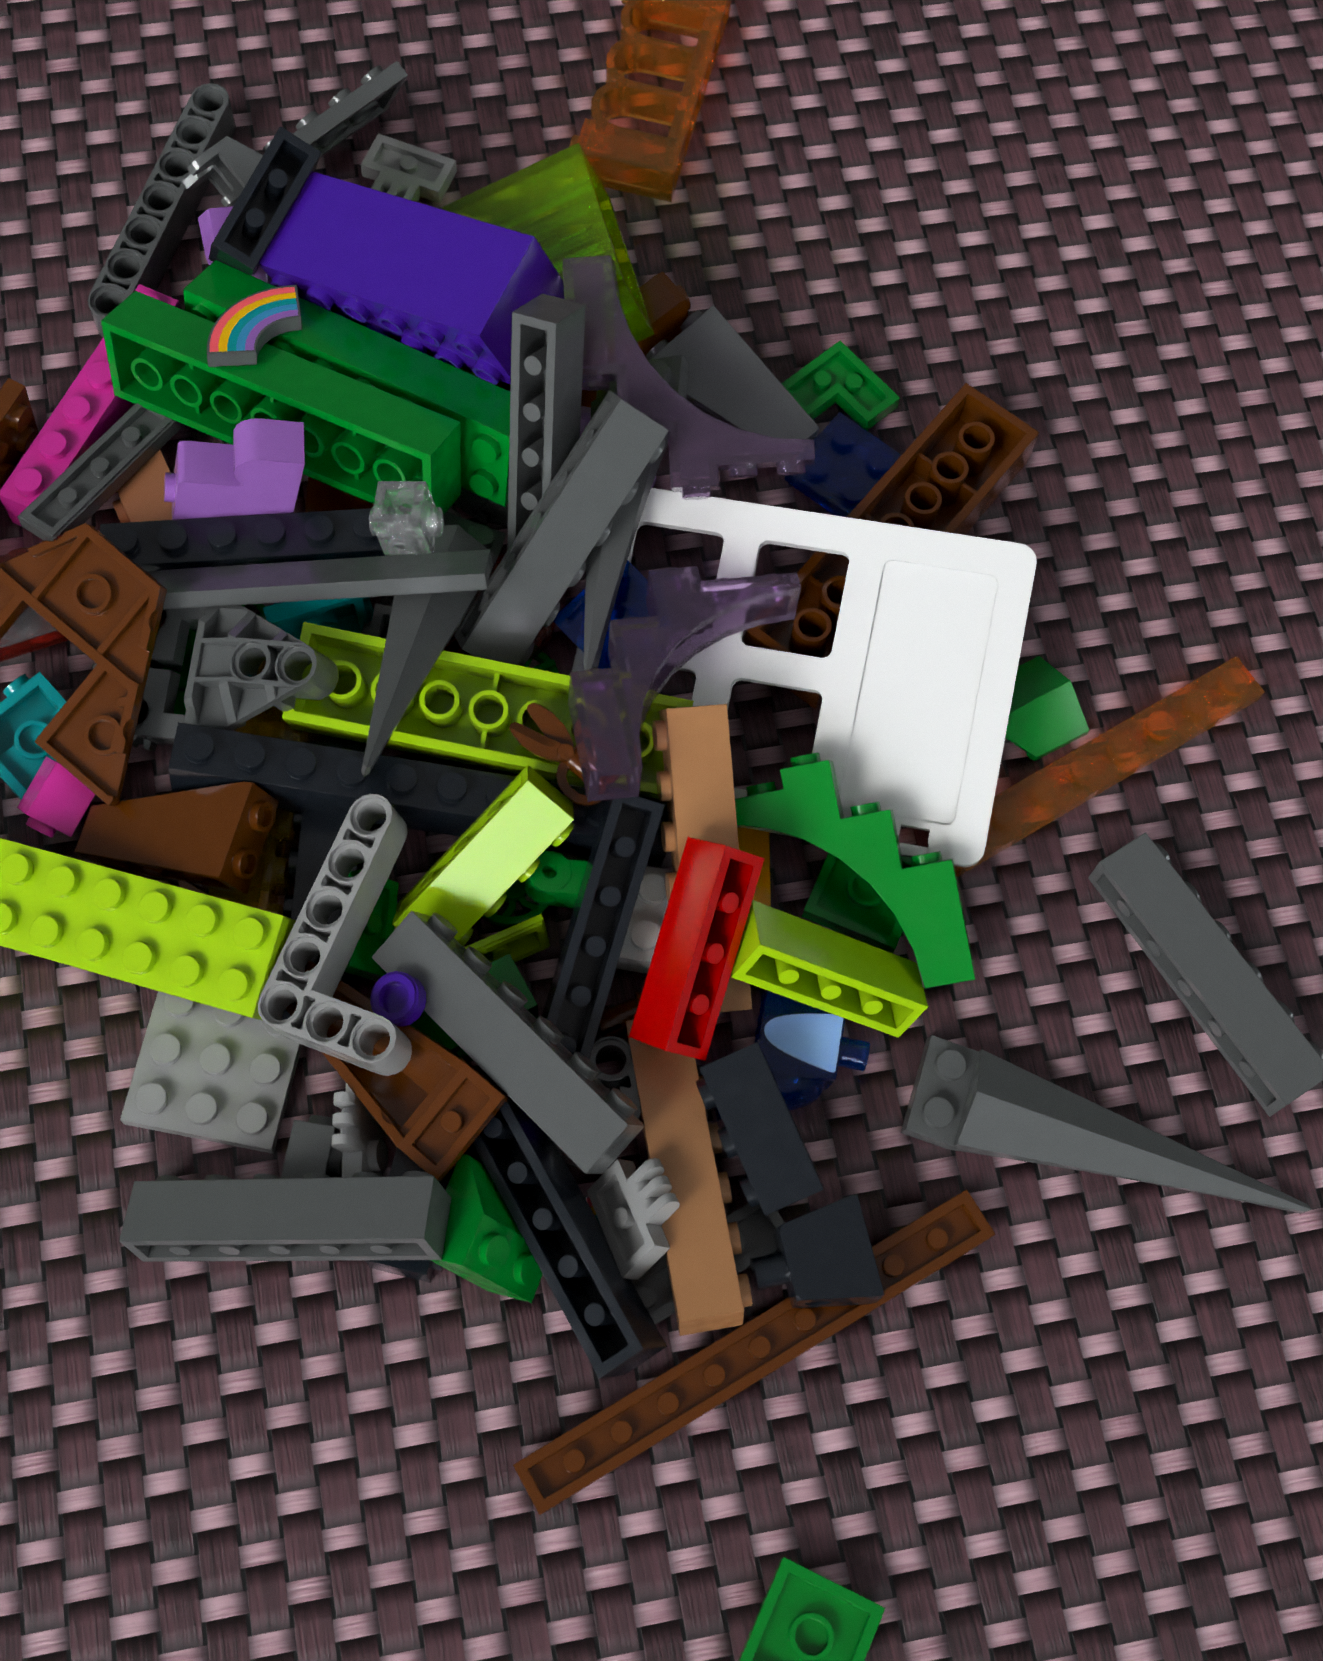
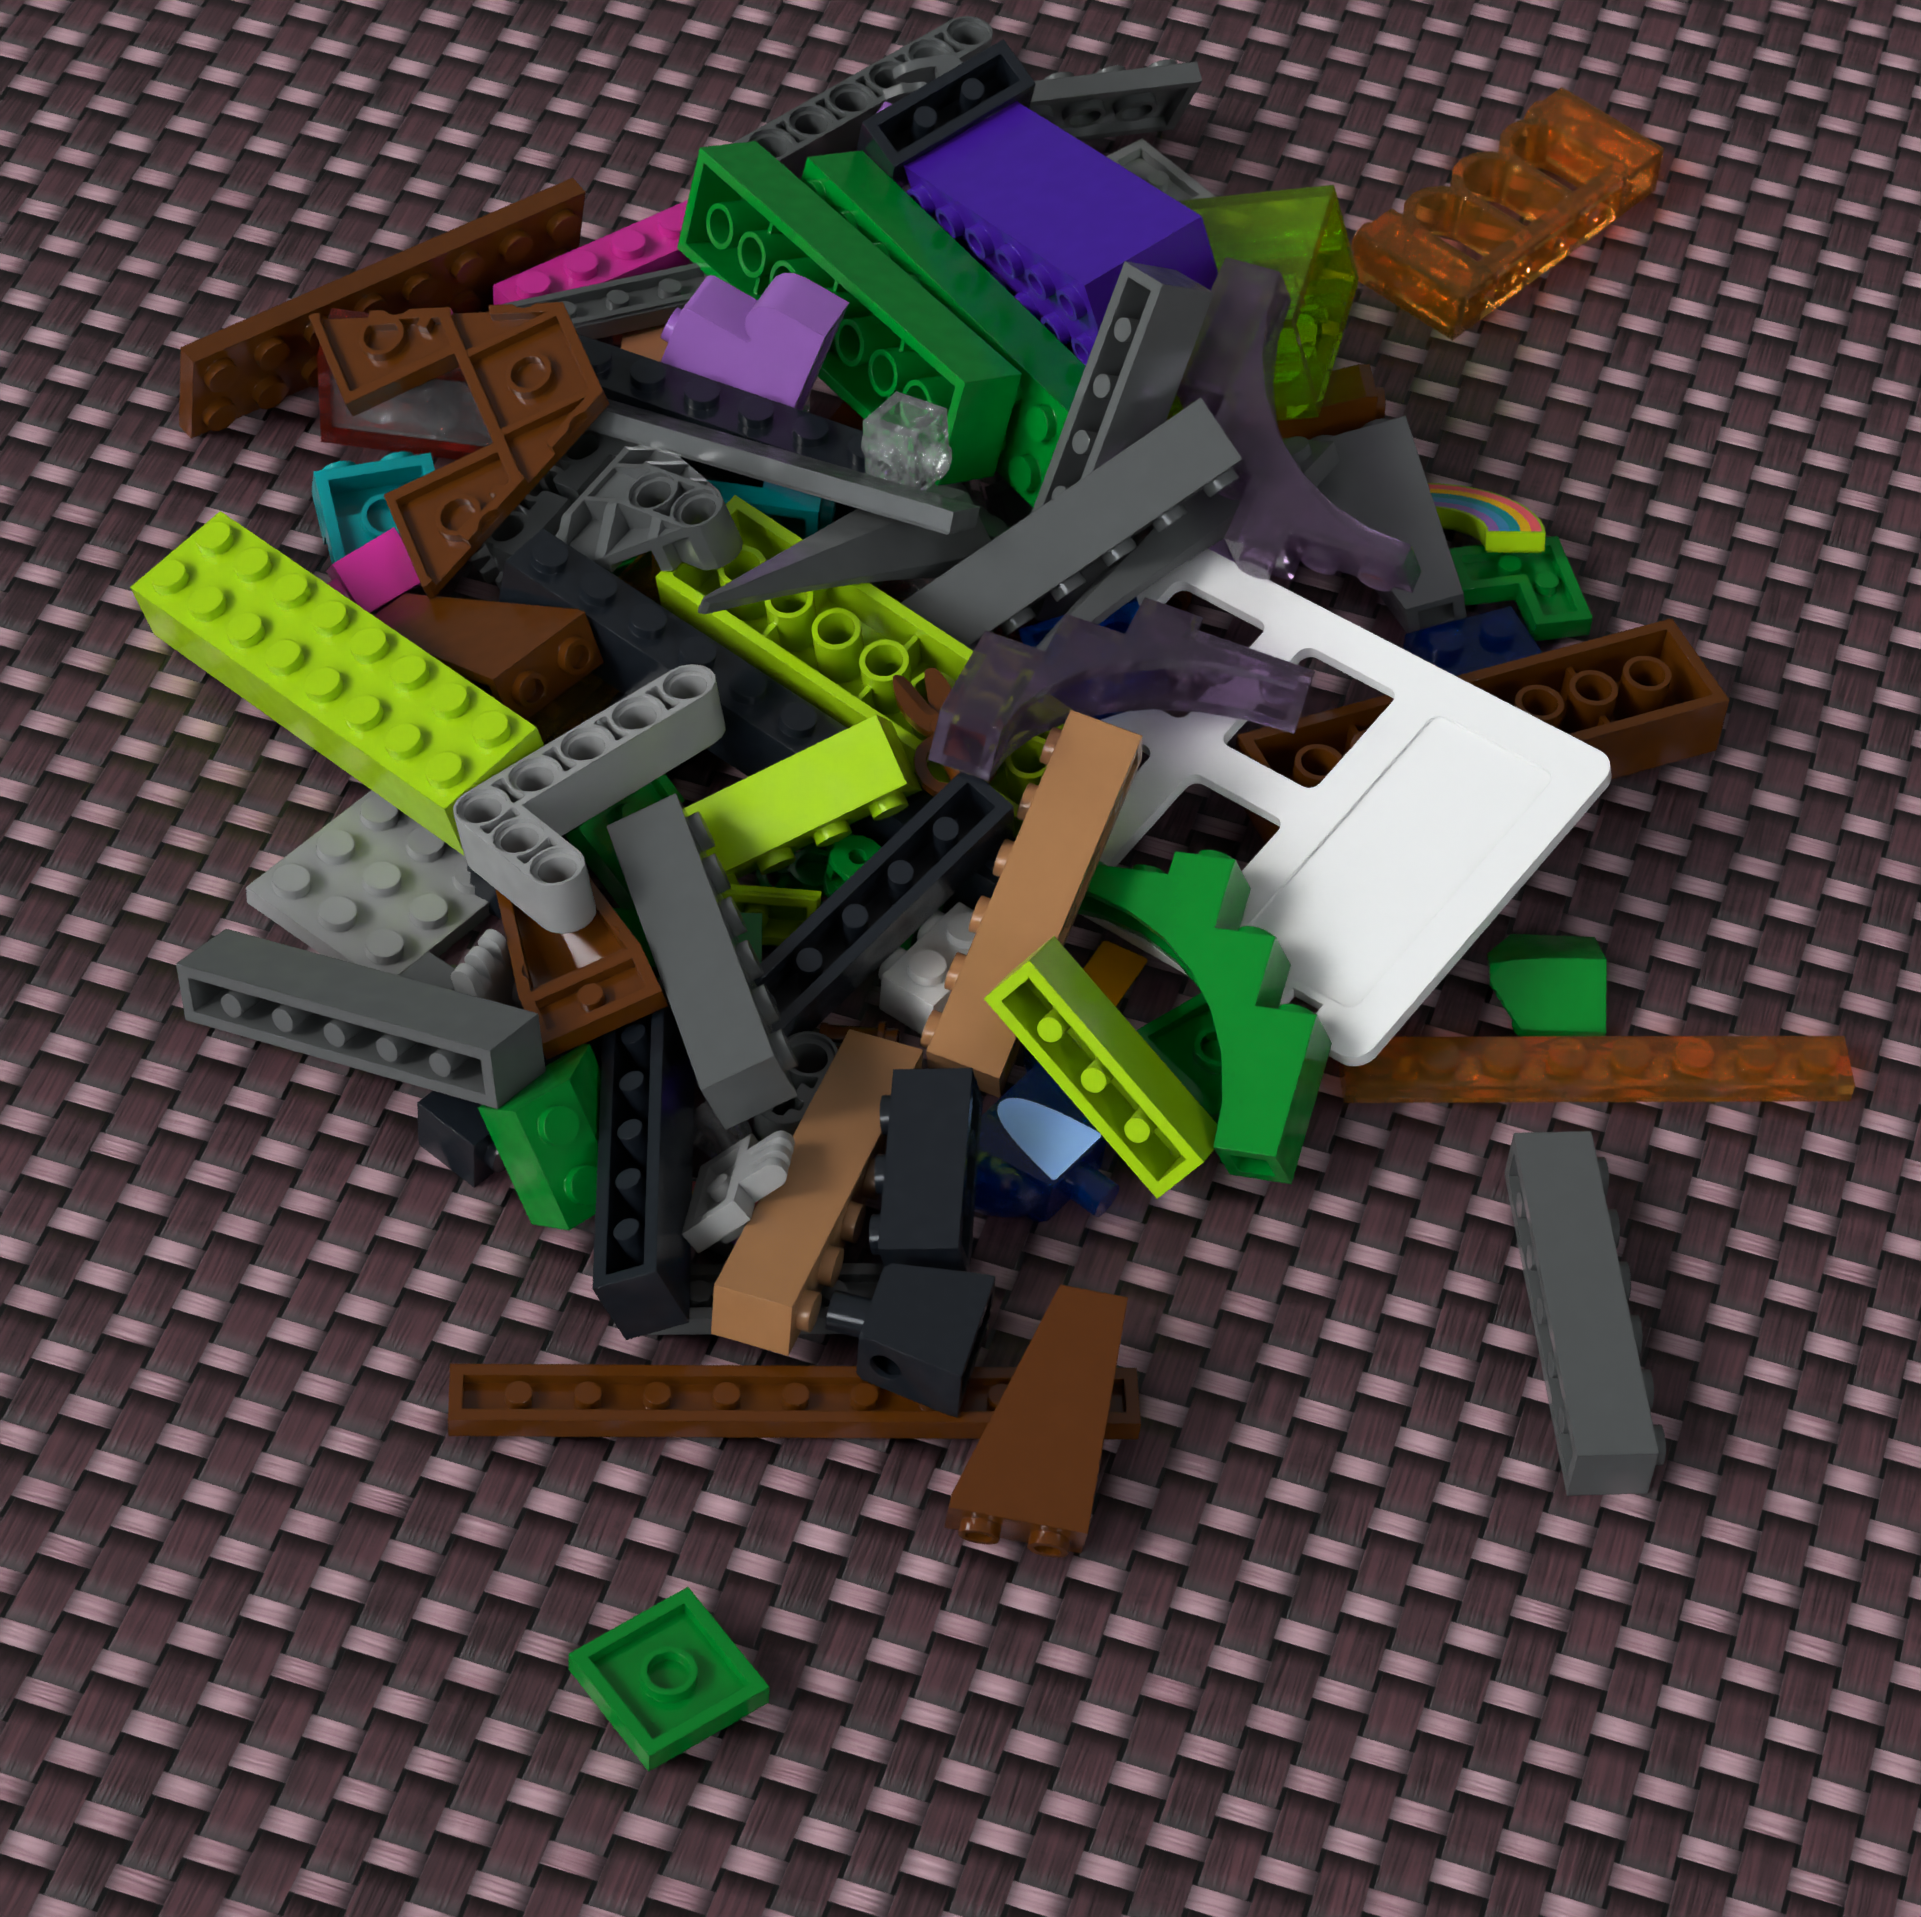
camera: 30 degrees right, 20 degrees down
tile [207,285,302,367] -> none
dark purple tile [370,971,426,1027] -> none
red brick [629,837,765,1061] -> none
dark grey plate [901,1035,1312,1214] -> none
none -> reddish brown slope [944,1284,1128,1558]
none -> tile [1428,483,1546,553]

